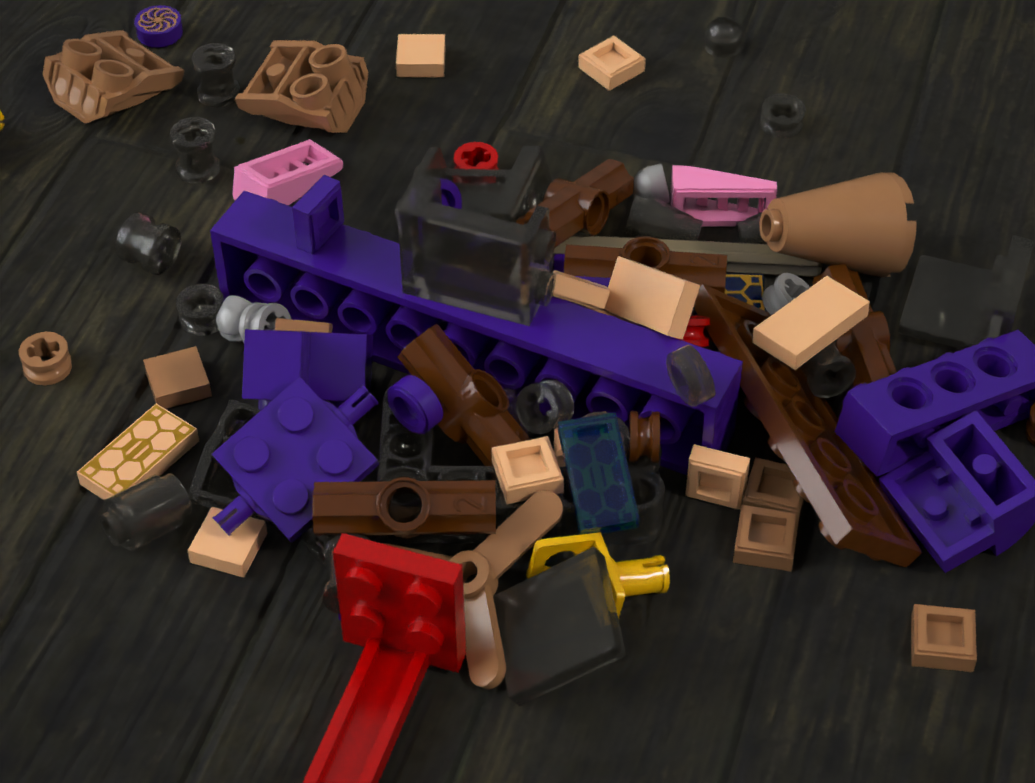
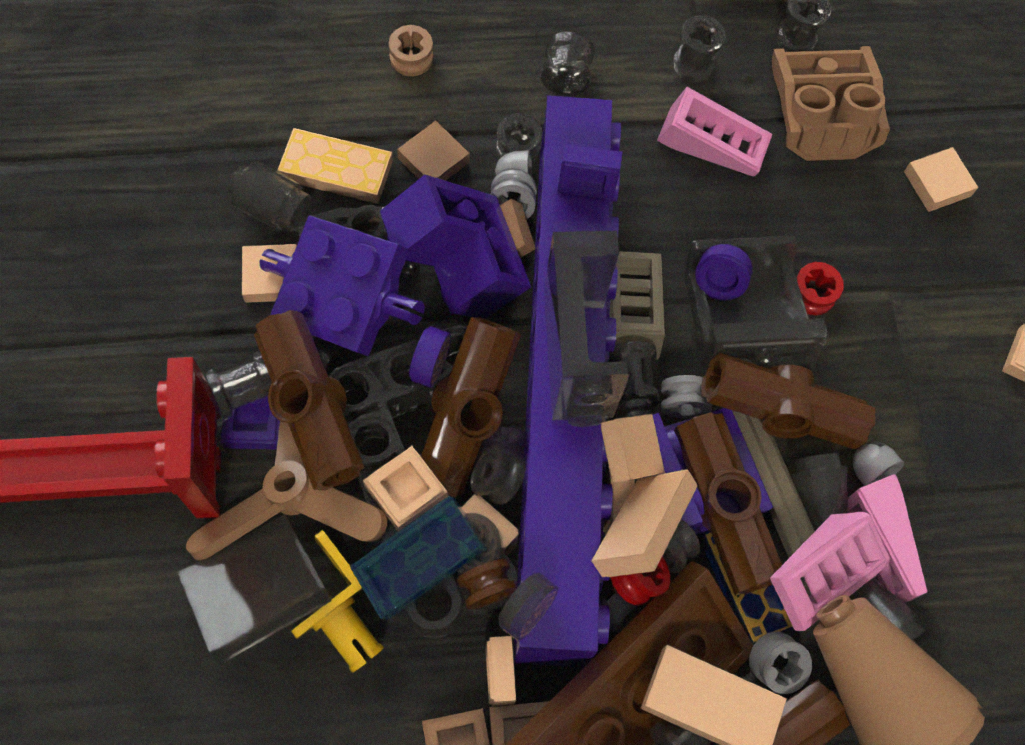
camera: 60 degrees right, 20 degrees up
none -> bright pink slope [770,512,890,631]

